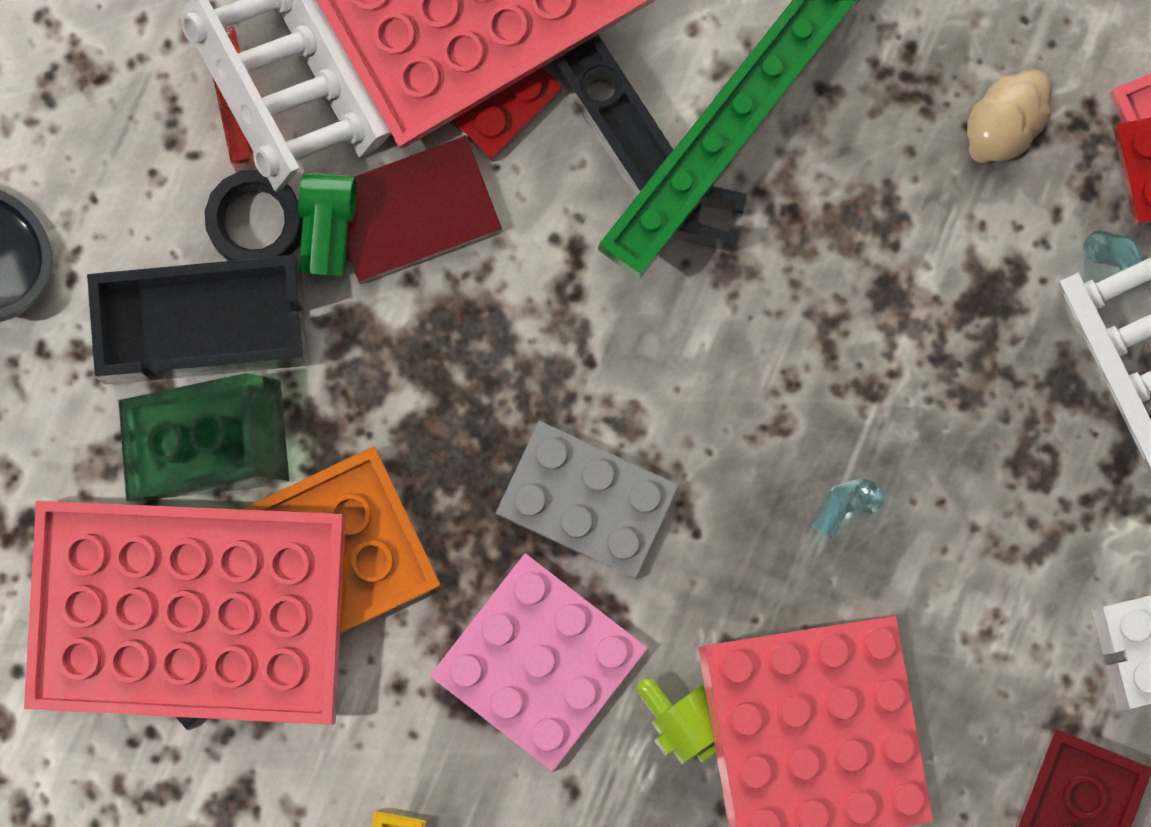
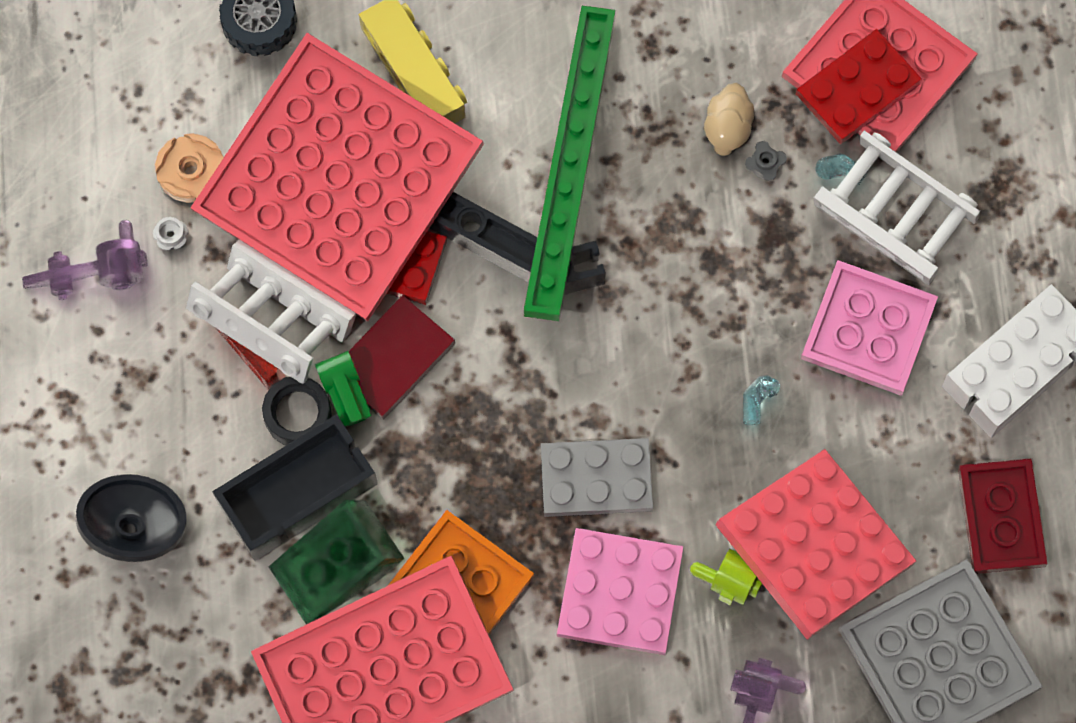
camera: 25 degrees left, 10 degrees down
none -> dark grey plate [745,141,787,181]
none -> bright pink plate [801,260,938,396]

